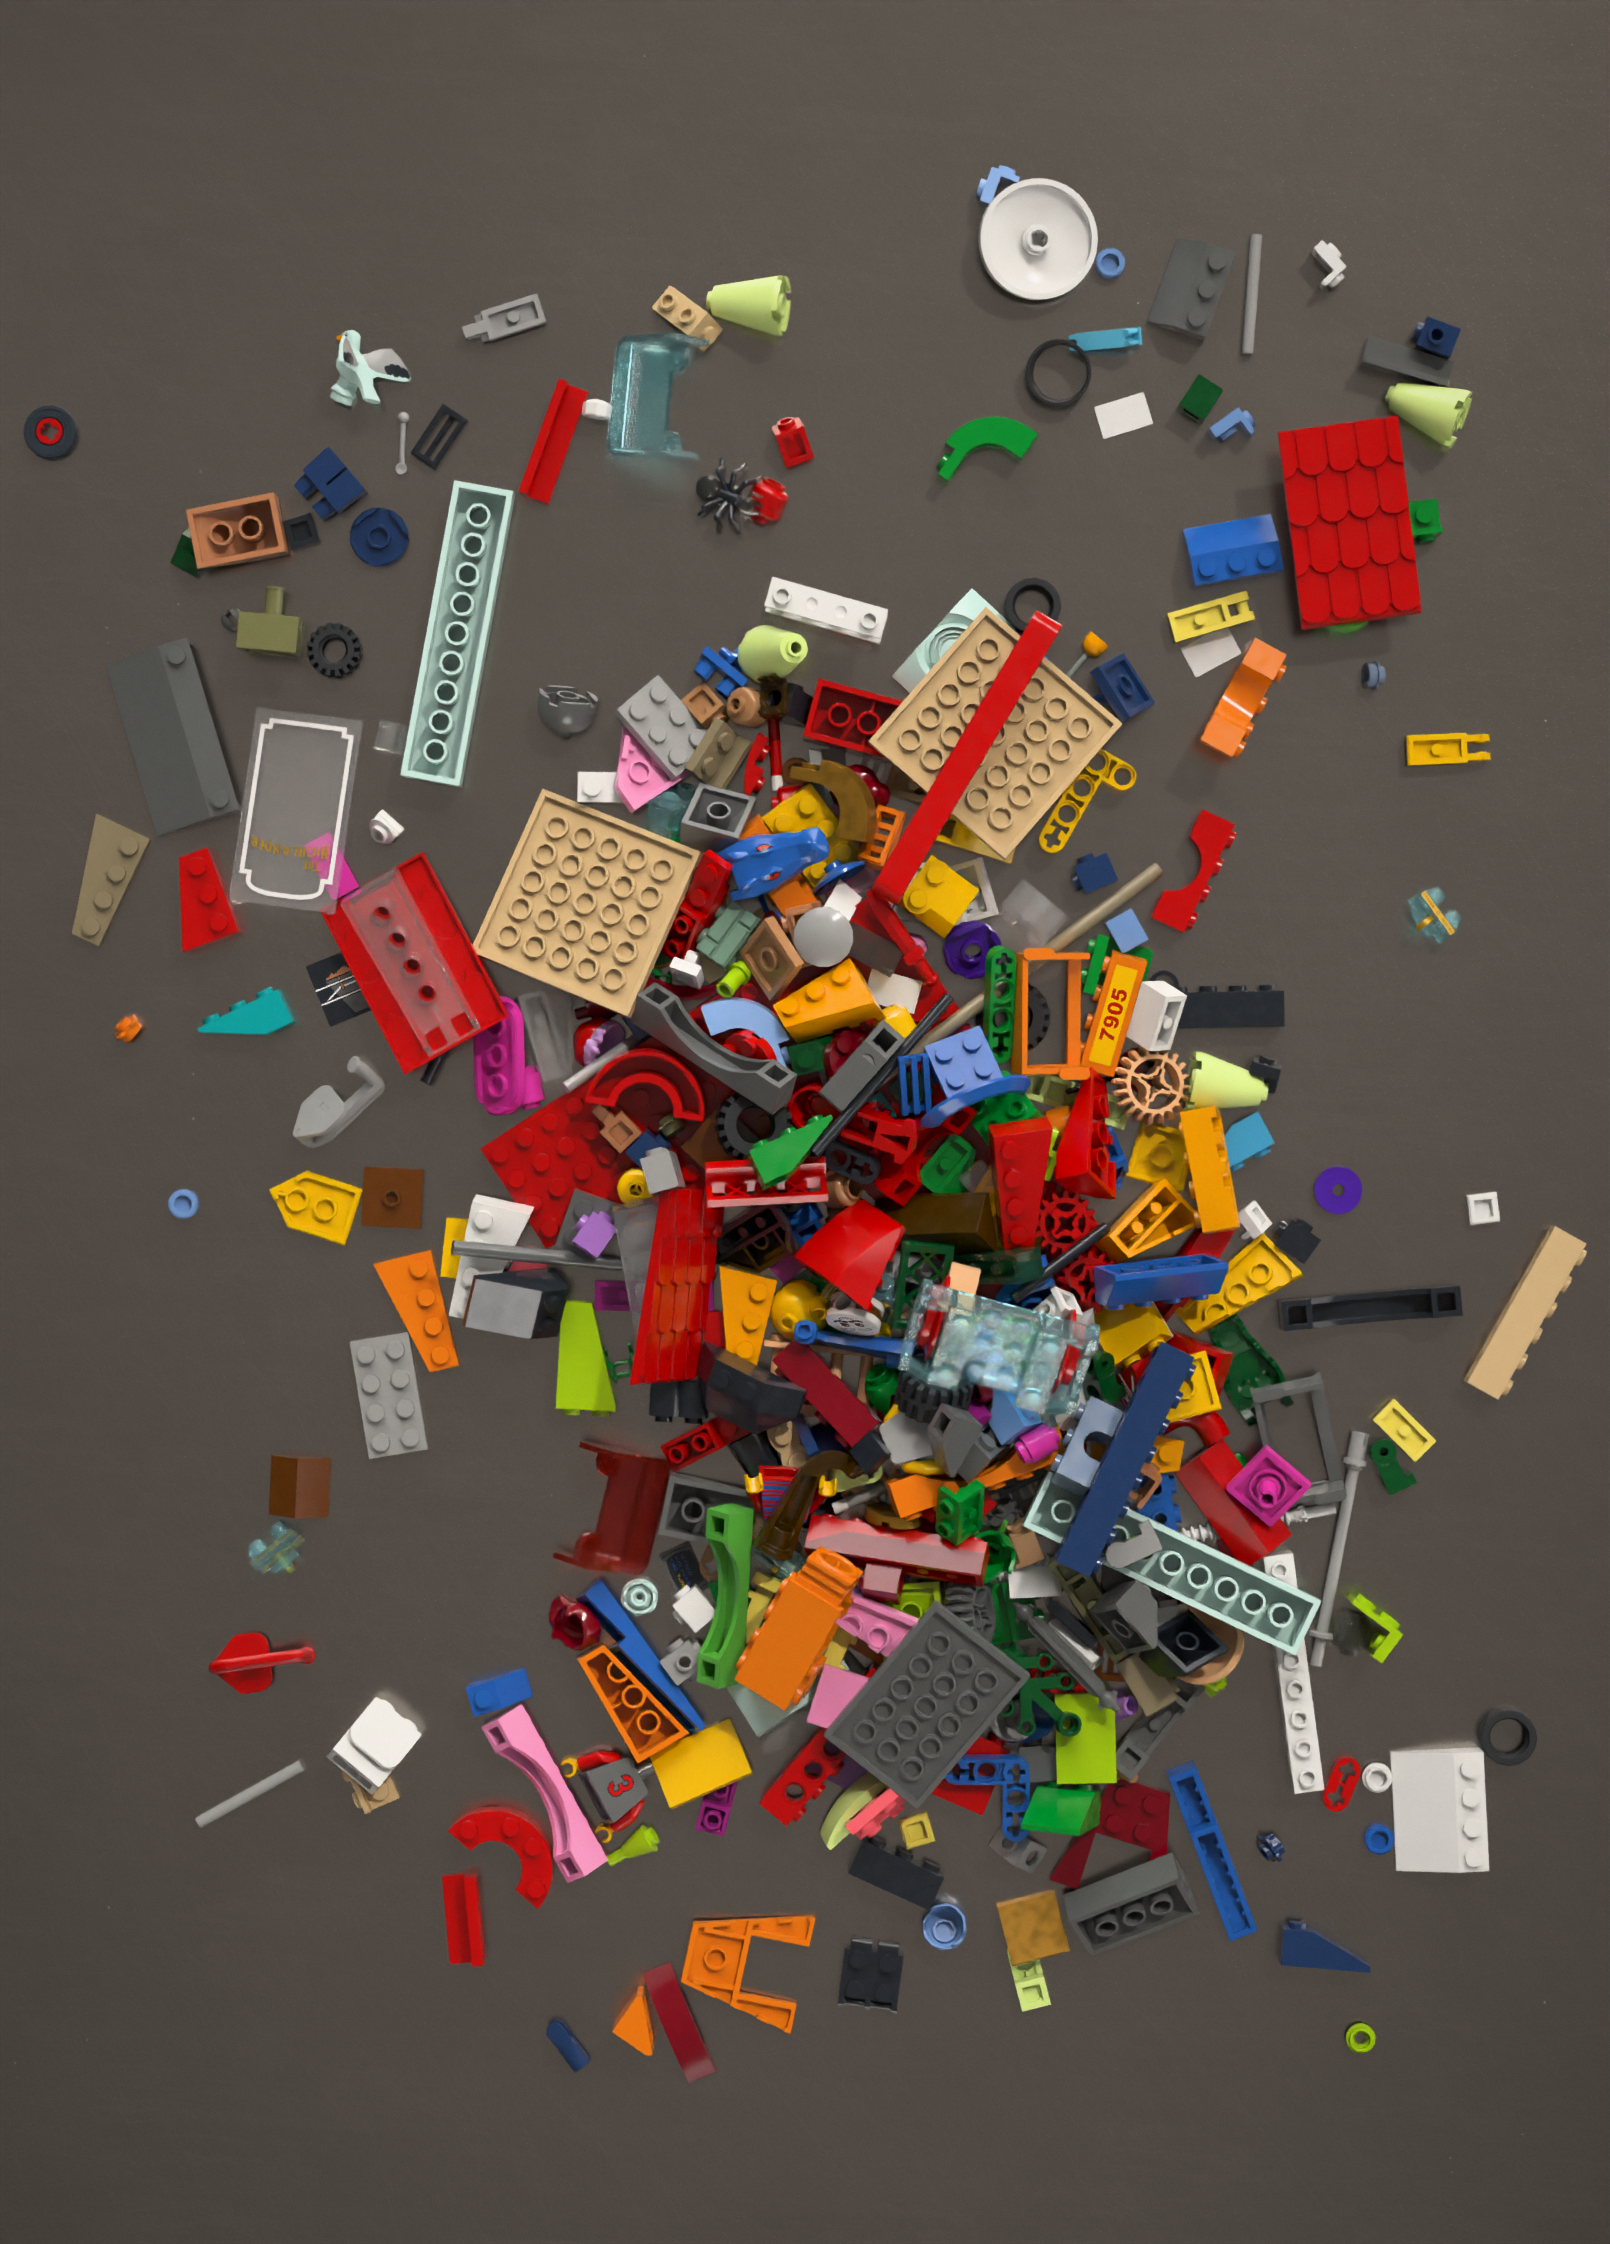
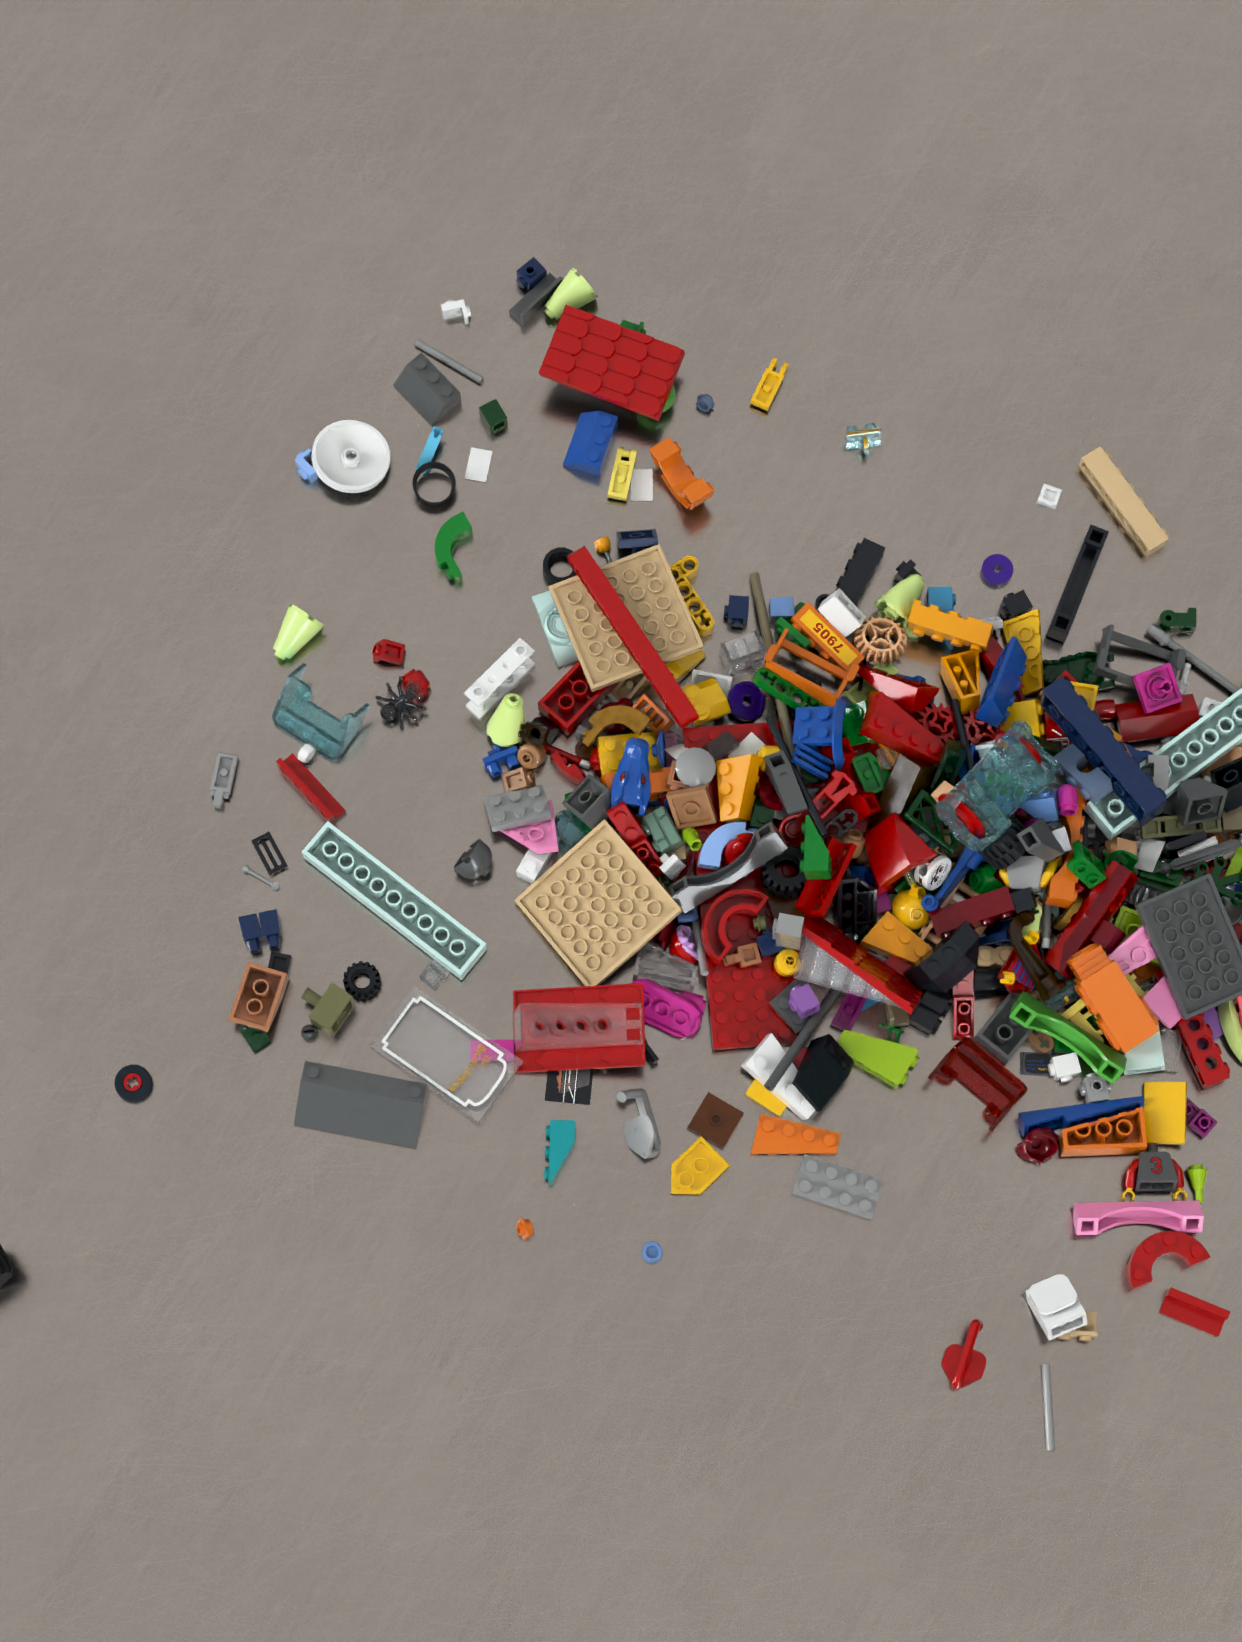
camera: 65 degrees left, 15 degrees down
dark tan wing [72,814,151,947] -> none
red wedge [179,847,242,953] -> none
clear light blue hips [247,1521,305,1574] -> none
reddish brown slope [269,1455,331,1519] -> none
light aqua animal [329,330,411,406] -> none
dark blue tile [350,507,409,567] -> none
white plate [369,809,405,844] -> none
blue slope [465,1667,533,1717] -> none
light aqua plate [621,1578,658,1616] -> none
tan bracket [652,286,723,352] -> none
dark tan bracket [684,718,753,789] -> none
red sword [866,890,939,987] -> none
medium blue tile [1095,248,1125,279] -> none
yellow tile [1125,1119,1189,1192] -> none
red arch [1150,809,1237,933] -> none
medium blue bracket [1207,407,1256,441] -> none
light yellow plate [1372,1398,1436,1462] -> none

